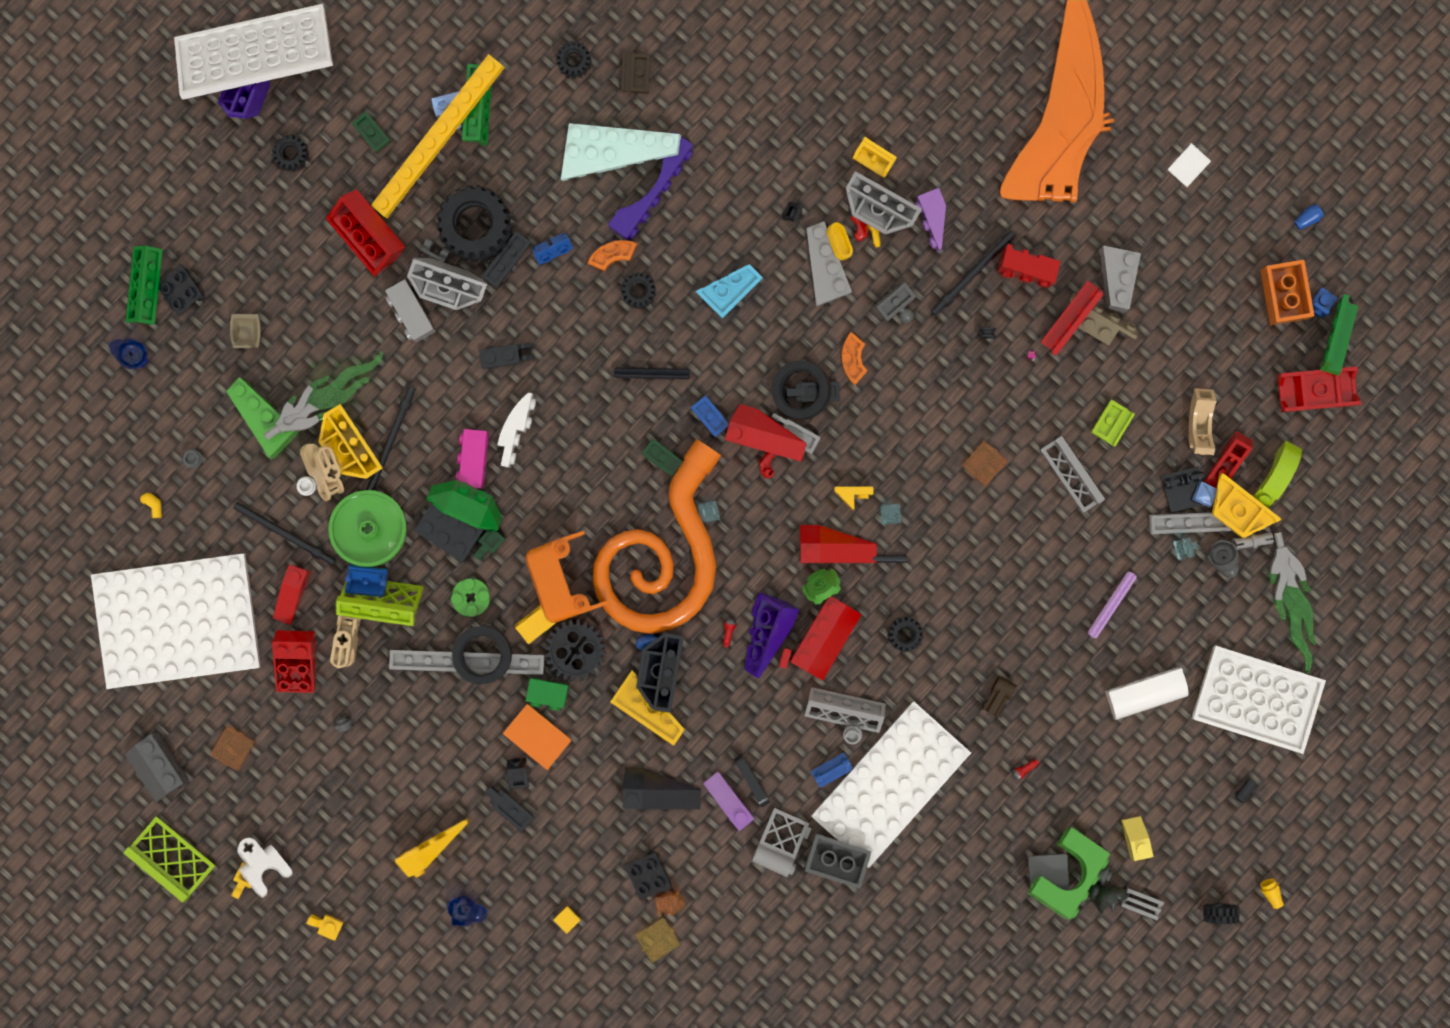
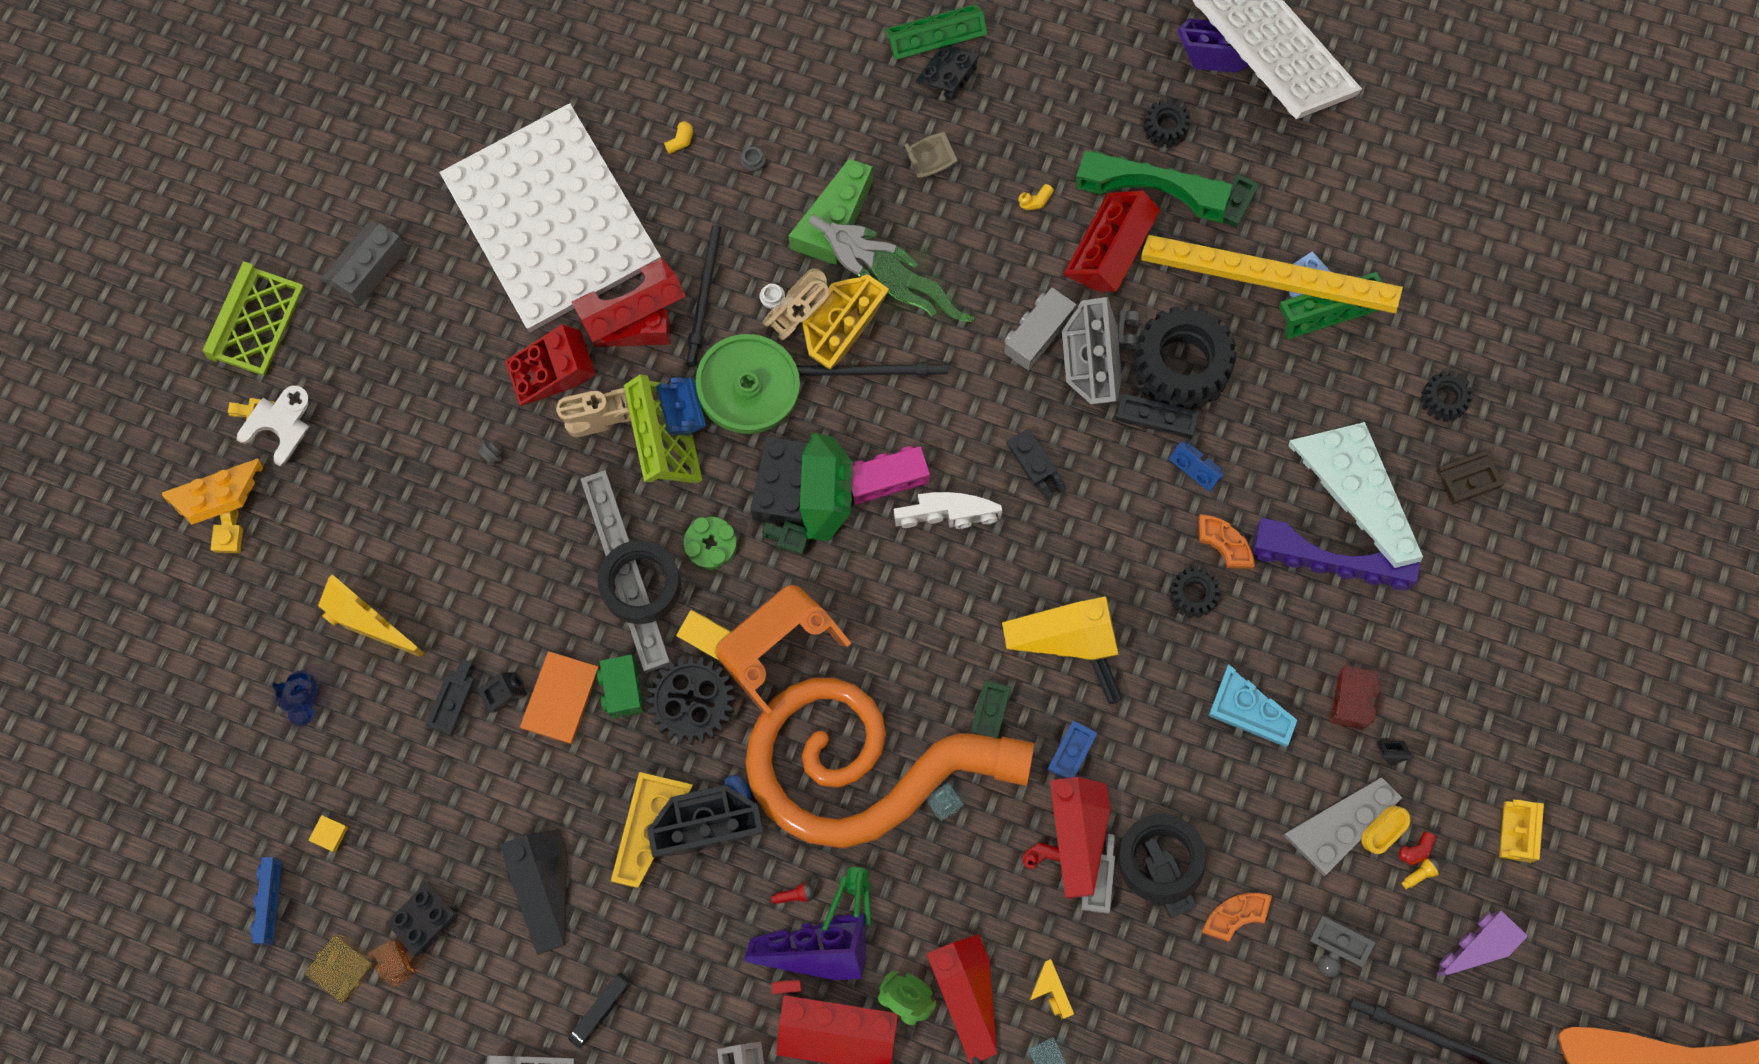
camera: 80 degrees right, 15 degrees down
clear blue piece [109,338,148,370] -> none
clear orange piece [210,726,255,771] -> none
medium lavender slope [703,772,754,831] -> none
light grey wedge [845,171,922,235] -> none
none -> light orange wing [162,459,263,525]
none -> blue plate [250,857,282,945]
none -> red arch [571,258,686,342]
none -> green plant [822,867,871,931]
none -> yellow wedge [1002,596,1119,660]
none -> yellow arm [1018,184,1054,210]
none -> green arch [1076,151,1232,223]
none -> clear red brick [1330,665,1380,730]

